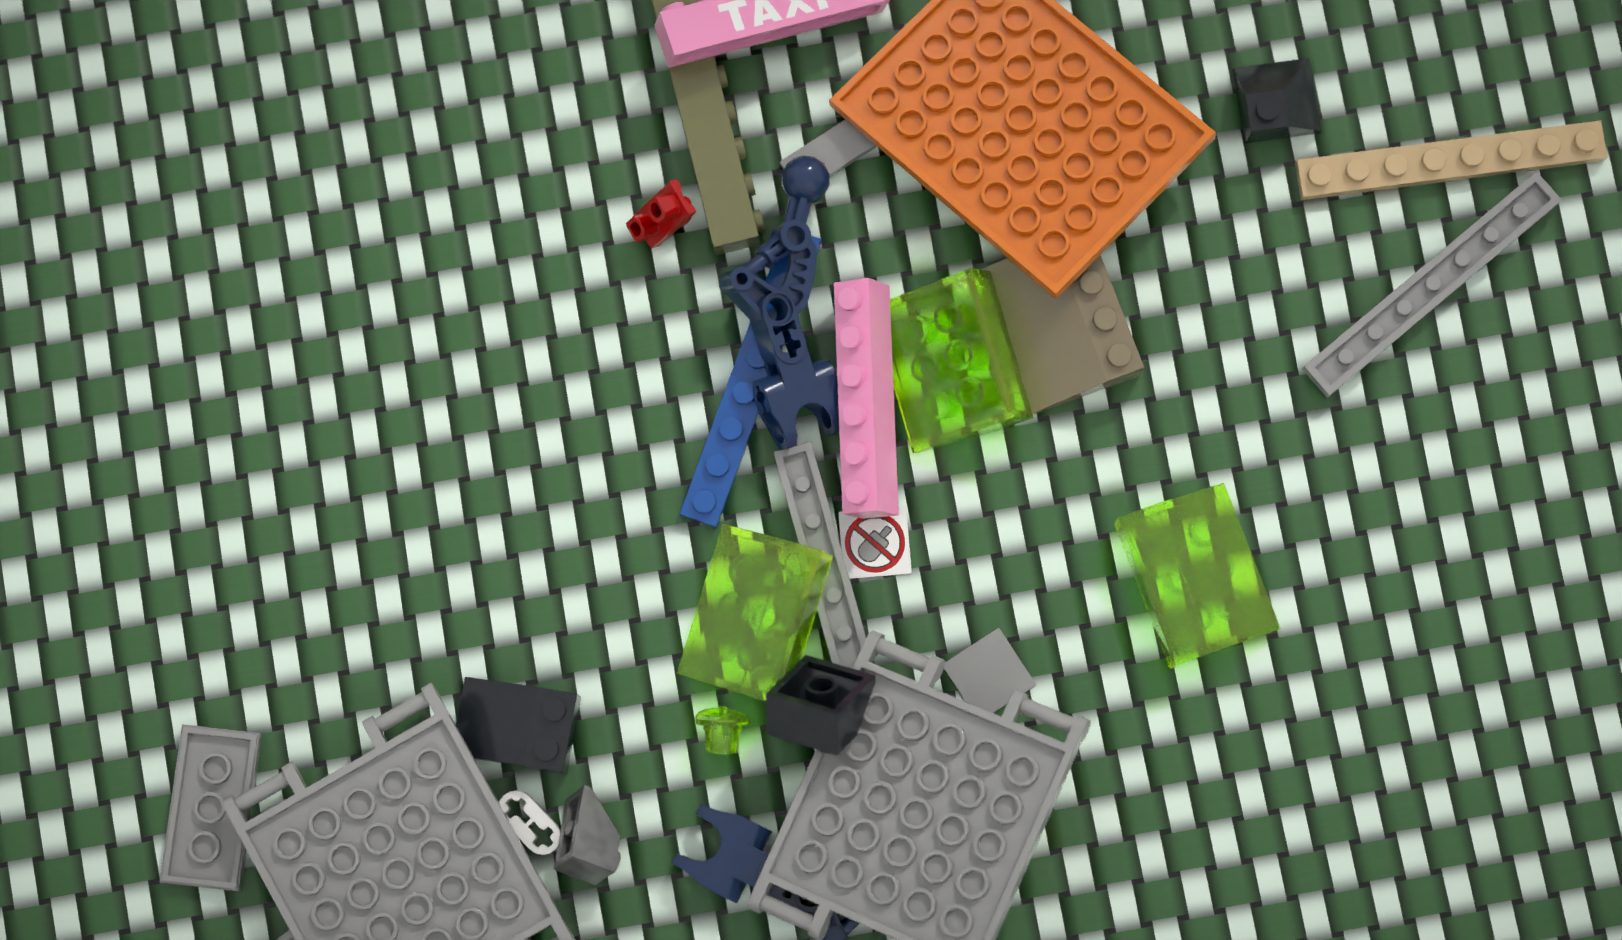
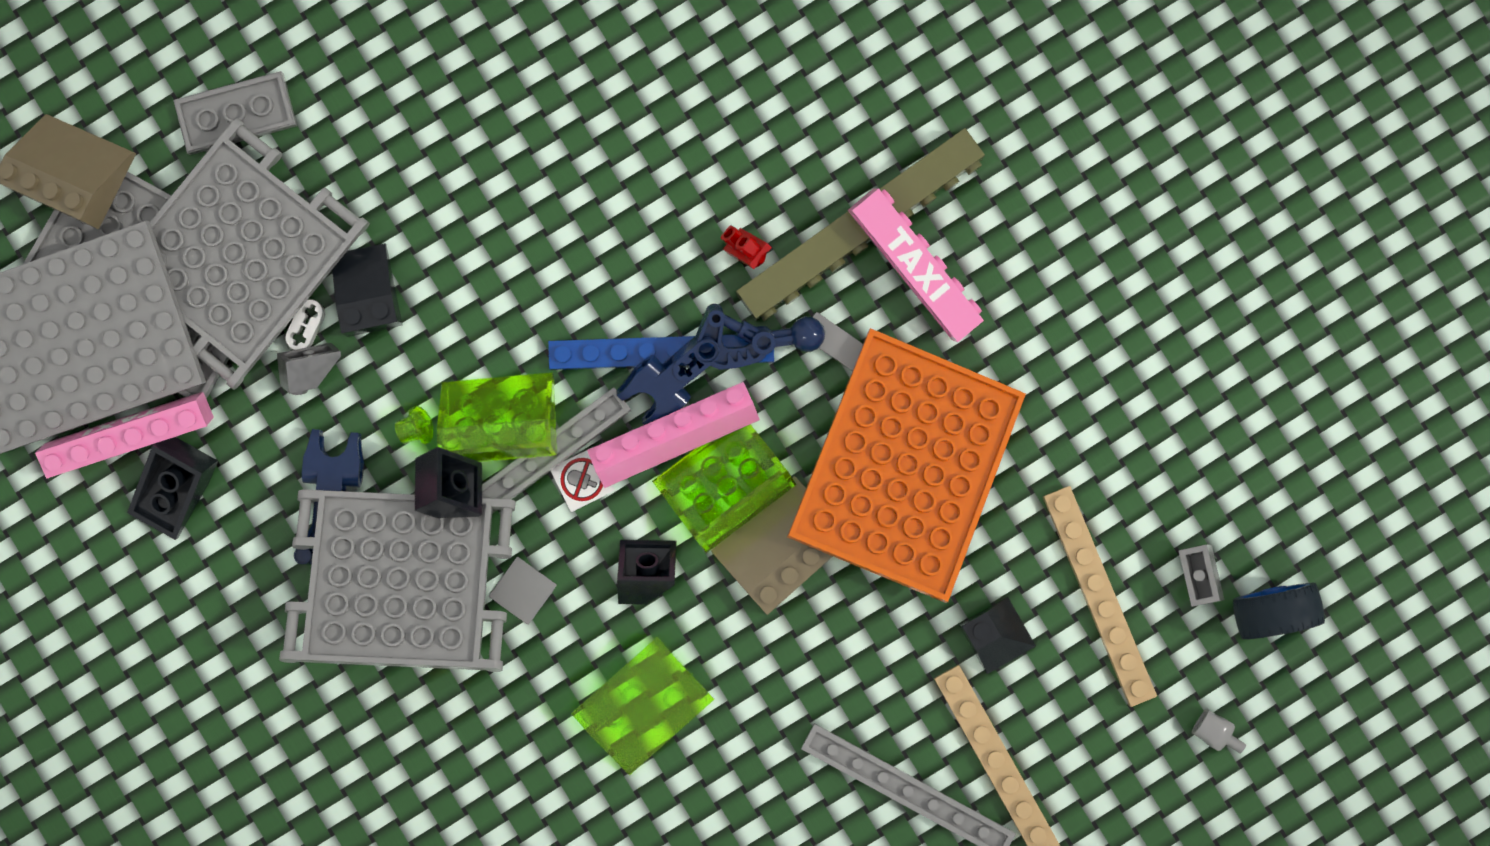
camera: 65 degrees right, 5 degrees up
none -> black slope [617,540,677,605]

